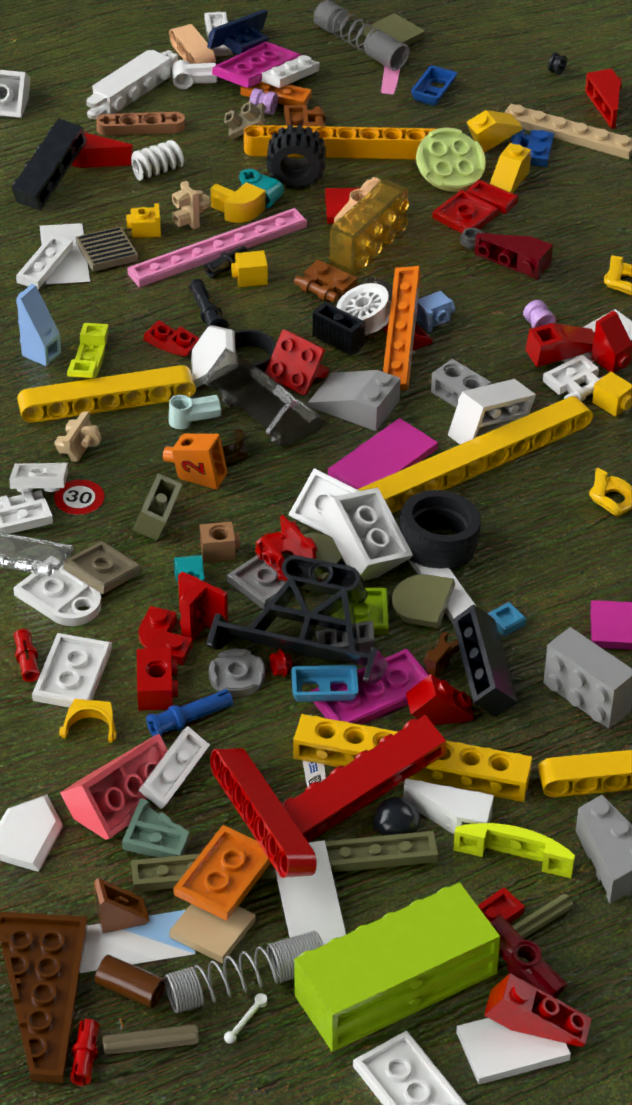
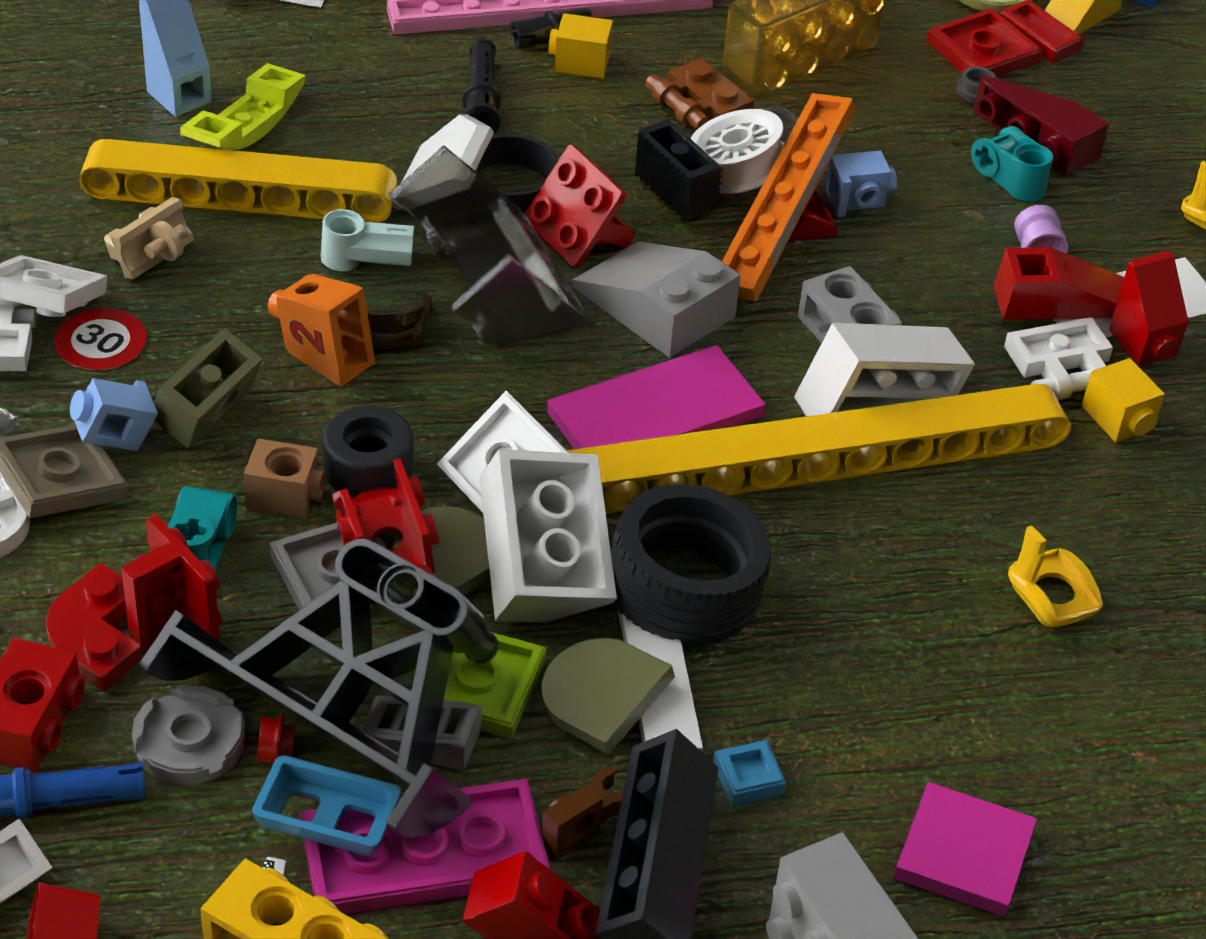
camera: 15 degrees right, 0 degrees up
red slope [143,320,200,356] -> none
none -> light blue brick [70,378,158,452]
none -> black tyre [322,405,414,499]
none -> teal piece [971,126,1053,202]

